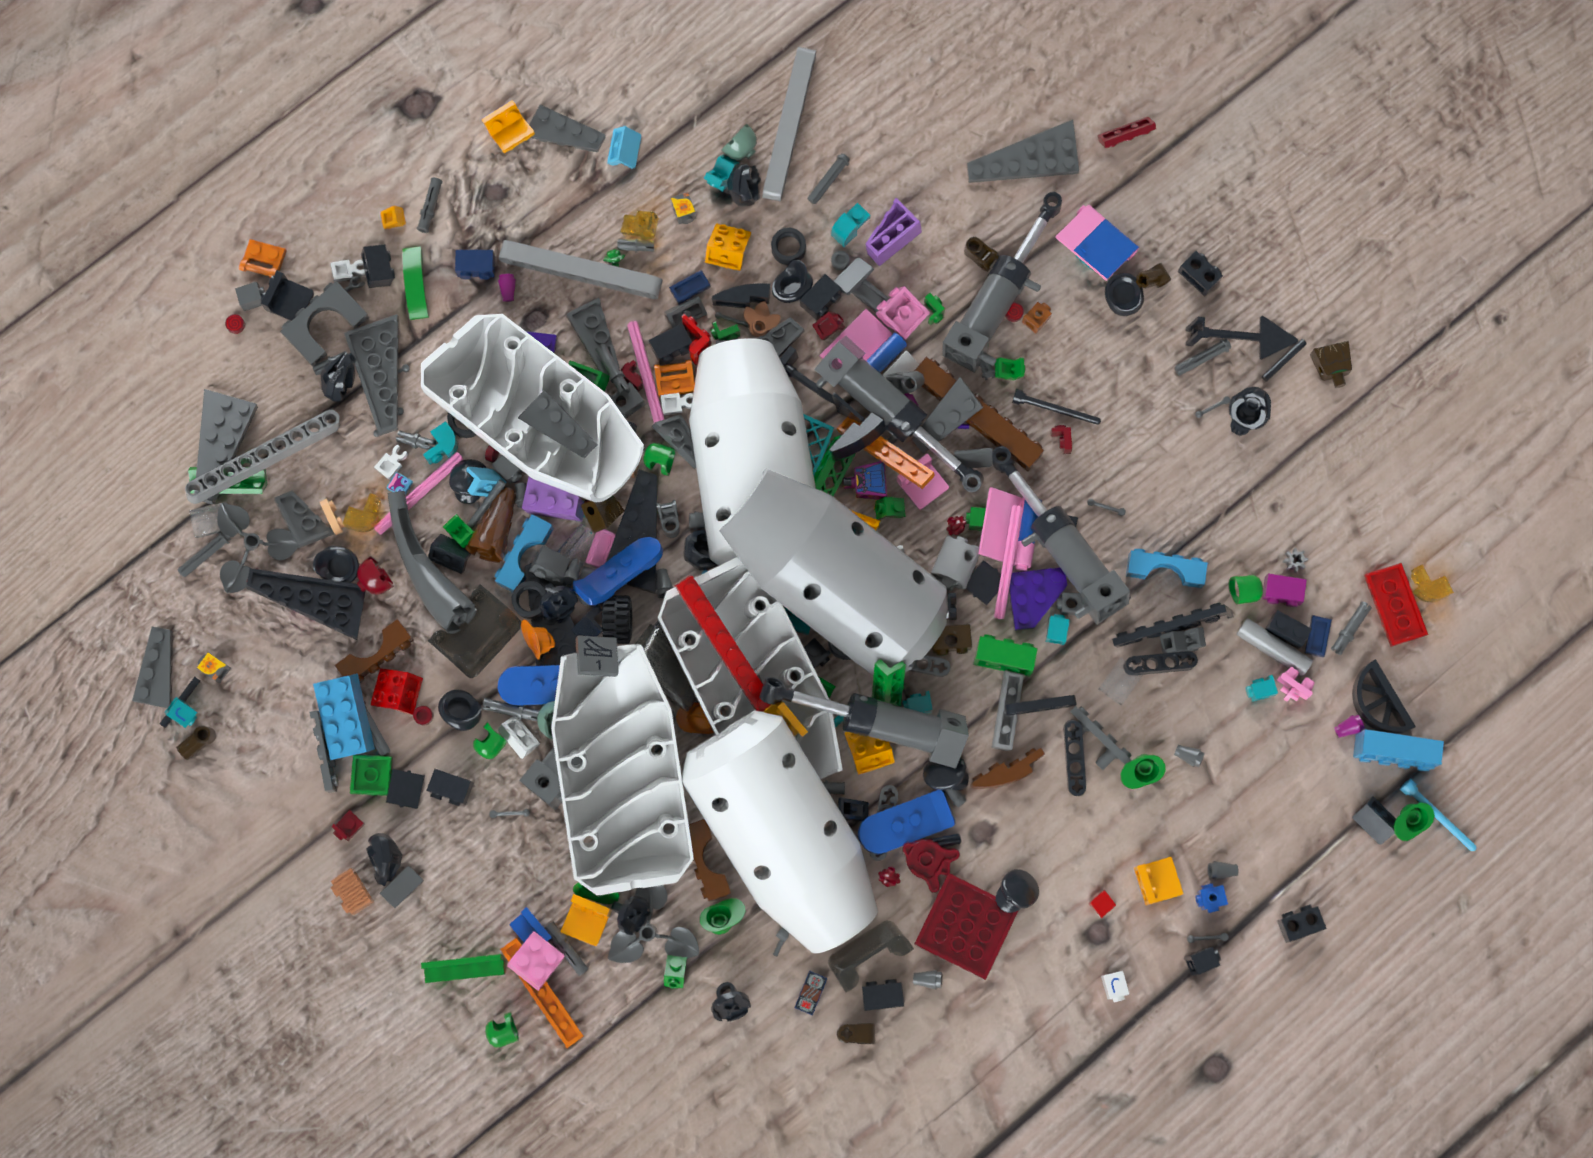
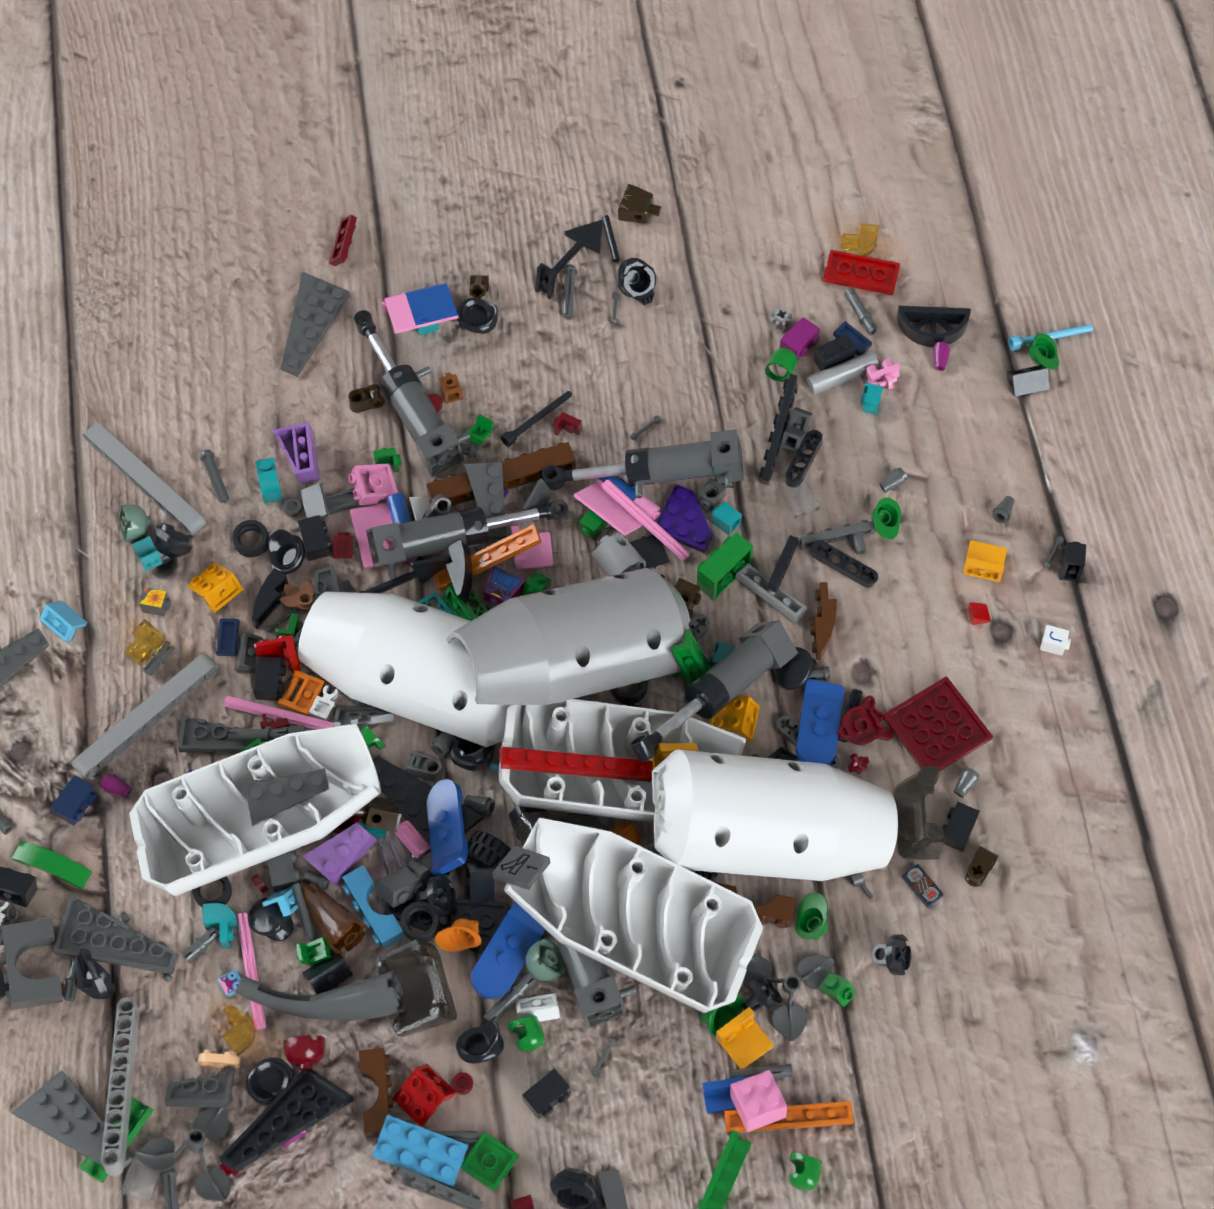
camera: 60 degrees left, 15 degrees down
white plate [374,445,408,480] -> none
black piece [385,769,425,809] -> none
green plant [603,250,625,267] -> none
dark red plant [946,516,967,536] -> none
black piece [995,869,1039,913] -> none
dark azure arch [1126,549,1208,589] -> none
black brick [1178,251,1223,297] -> none
blue brick [1195,883,1228,913] -> none
black brick [1277,904,1327,943] -> none
dark azure brick [1353,729,1444,772] -> none

